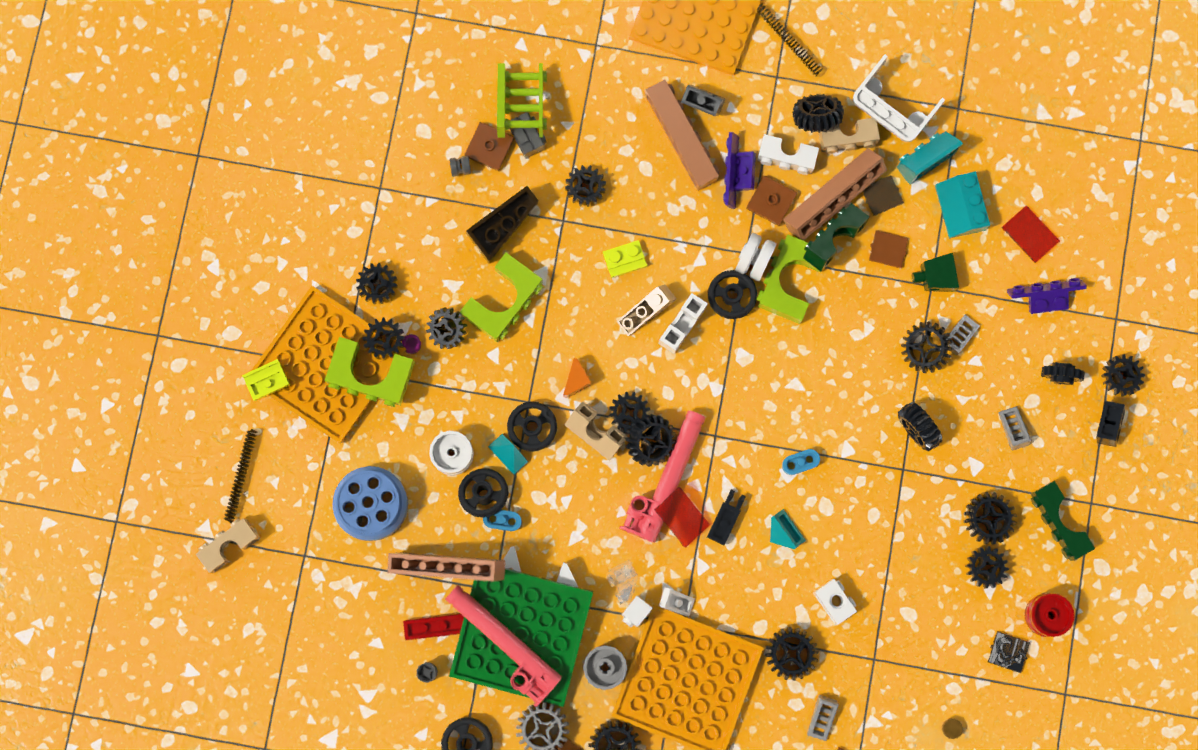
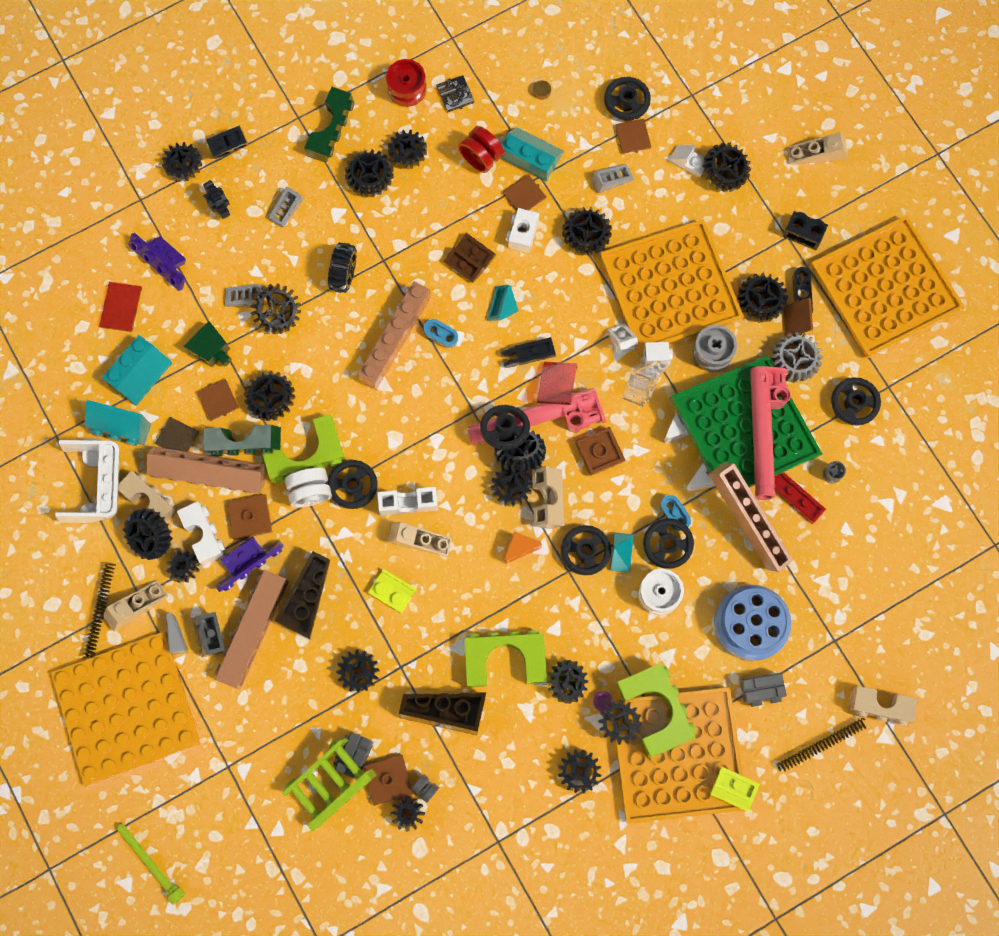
camera: 125 degrees left, 5 degrees down
none -> tan slope [103,580,168,632]
none -> black gear [166,550,200,583]
none -> light grey slope [166,613,189,655]
none -> black gear [244,370,296,421]
none -> dark brown wedge [274,551,330,640]
none -> nougat brick [358,281,431,390]
none -> black gear [390,796,425,832]
none -> reddish brown slope [443,233,497,283]
none -> red wheel [458,125,504,173]
none -> black wheel [480,404,530,450]
none -> teal slope [501,127,564,182]
none -> dark orange piece [503,175,547,210]
none -> dark orange plate [575,427,626,476]
none -> dark grey brick [740,672,787,707]

